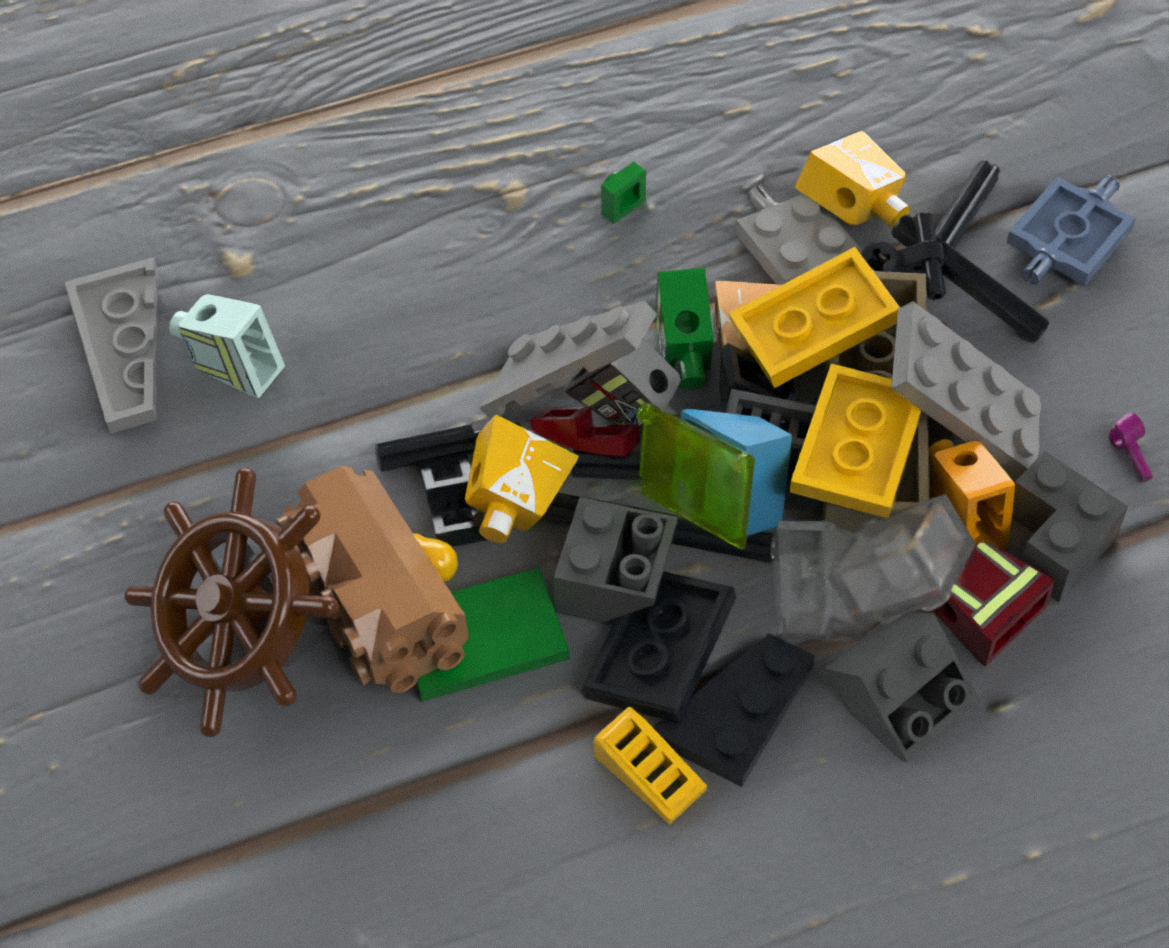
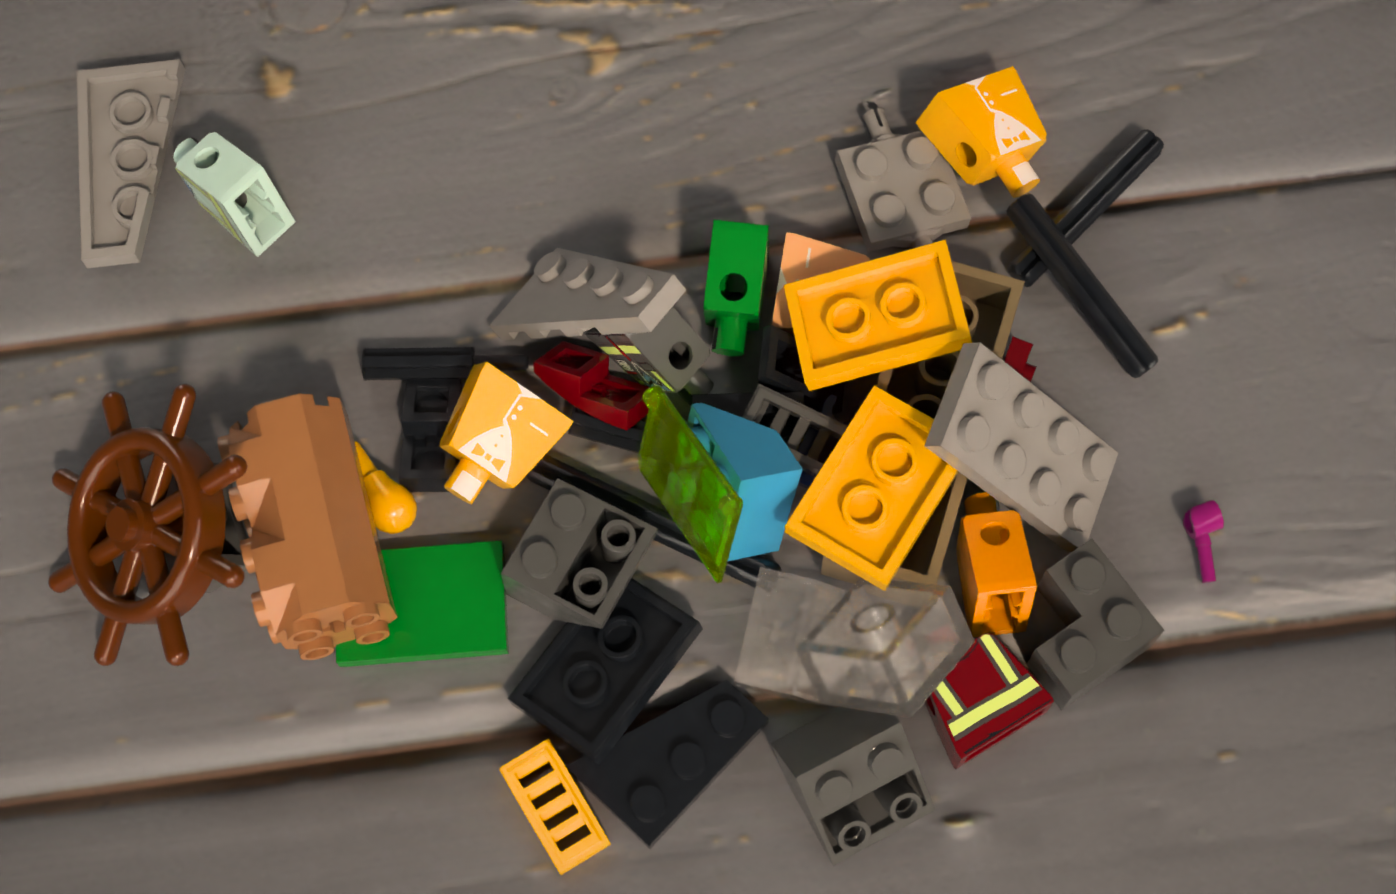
camera: 15 degrees right, 15 degrees up
green plate [601,161,646,224] -> none
black piece [861,212,946,300] -> none
sand blue plate [1007,175,1136,286] -> none

